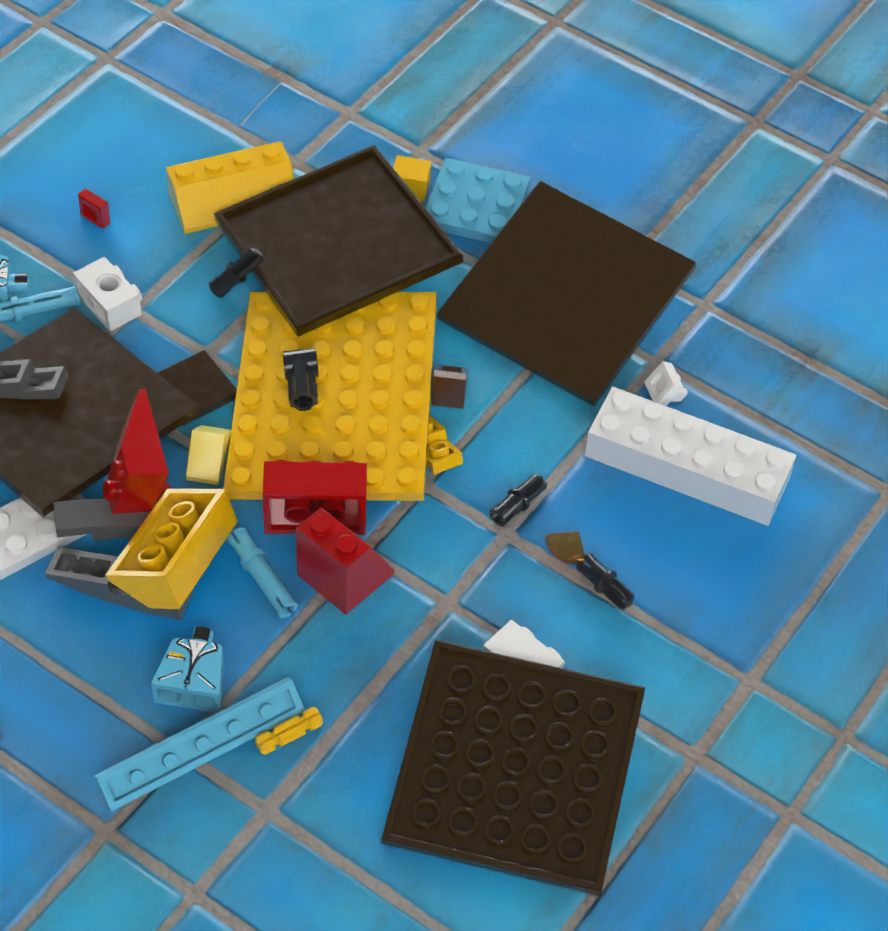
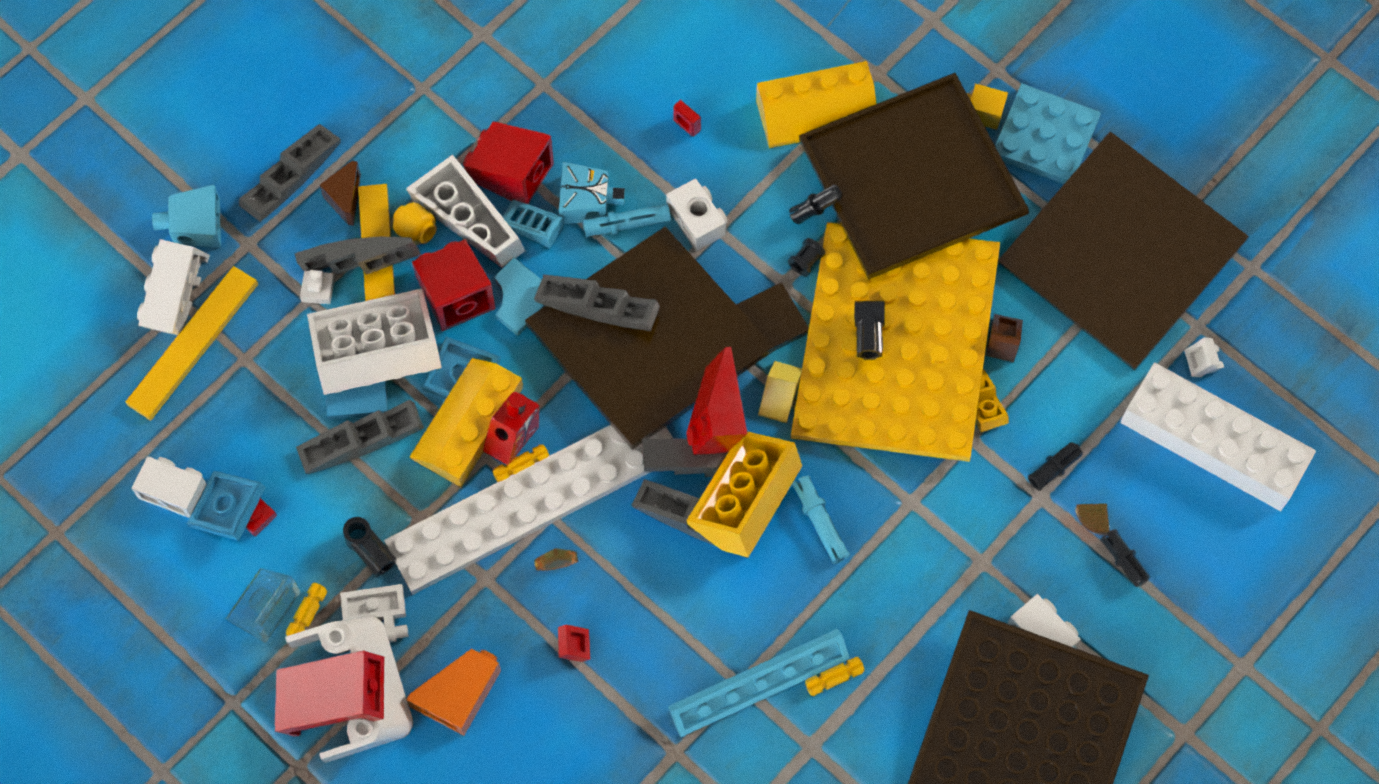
camera: 10 degrees right, 15 degrees up
medium azure torso [151,627,224,713] -> none
red slope [263,460,367,535] -> none
red slope [296,507,394,615] -> none
none -> black bush [787,238,825,277]

